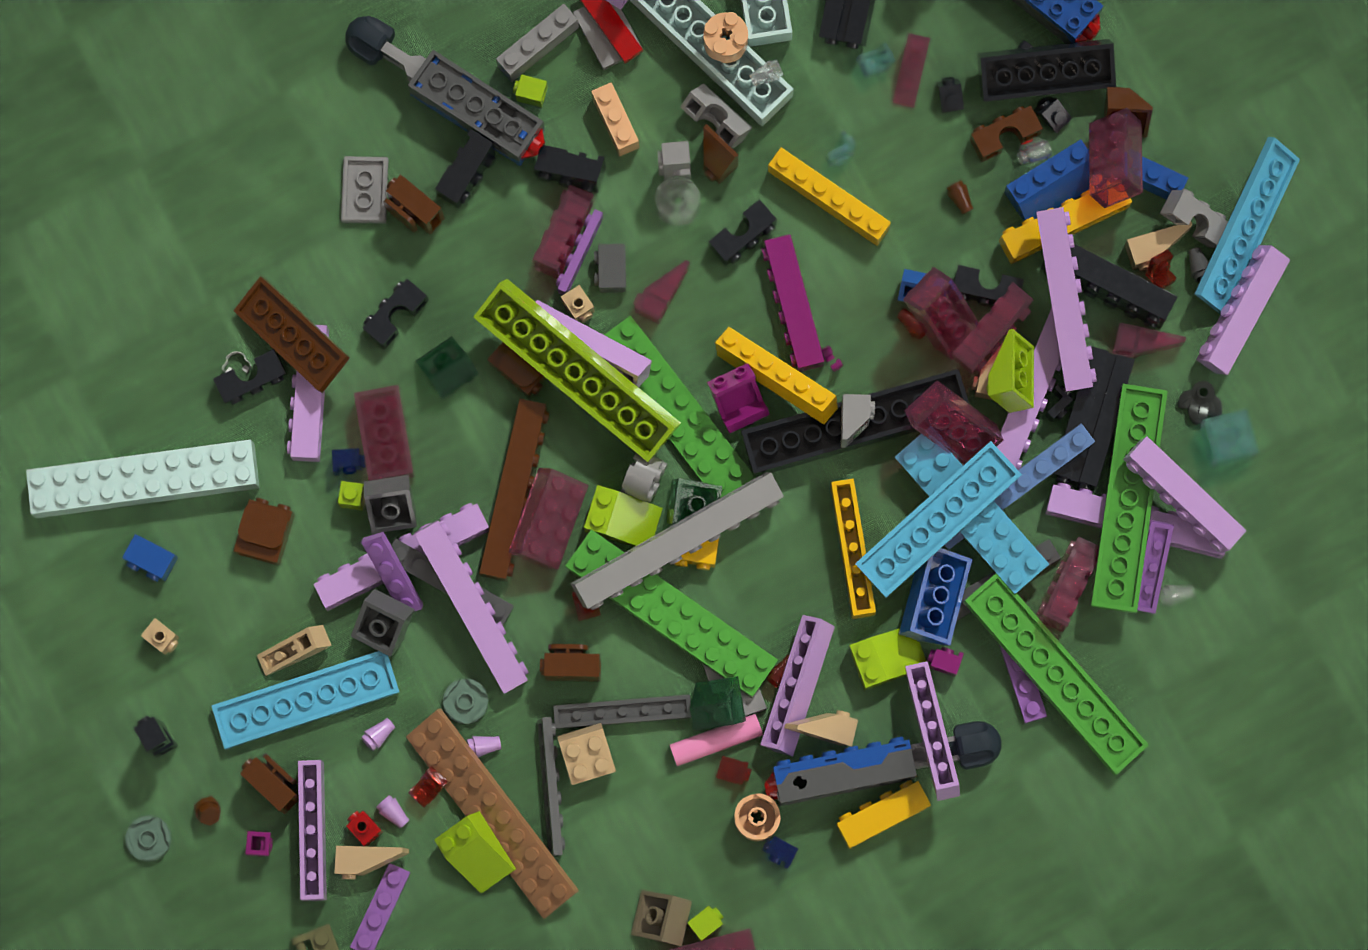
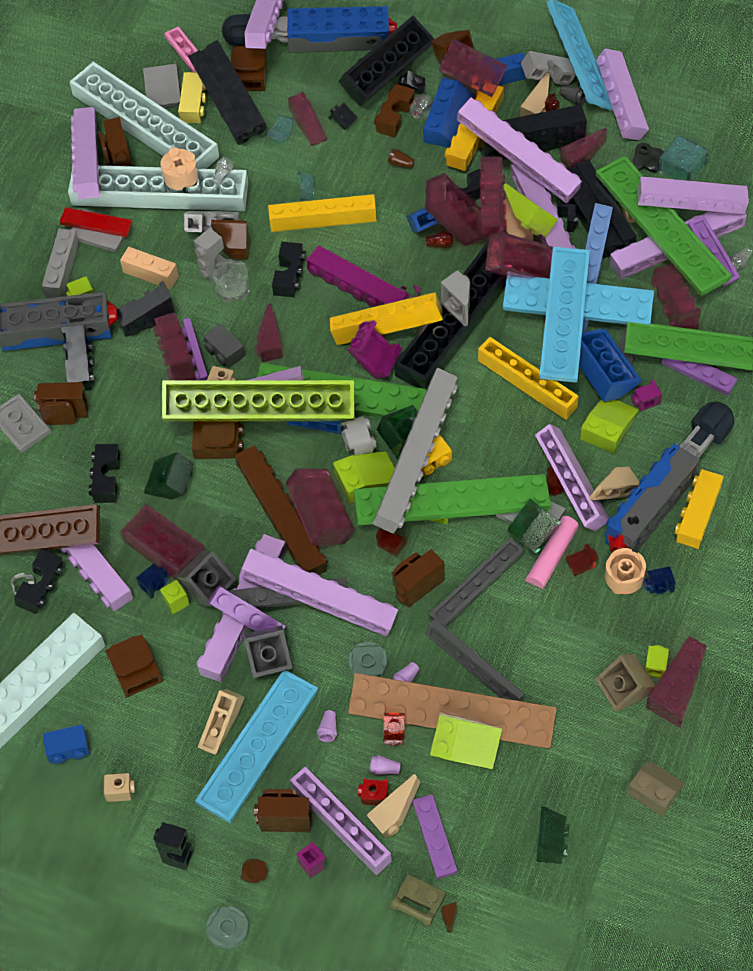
camera: 40 degrees left, 20 degrees down
tan brick [557,723,616,785] -> none
lavender brick [905,661,960,801] -> none

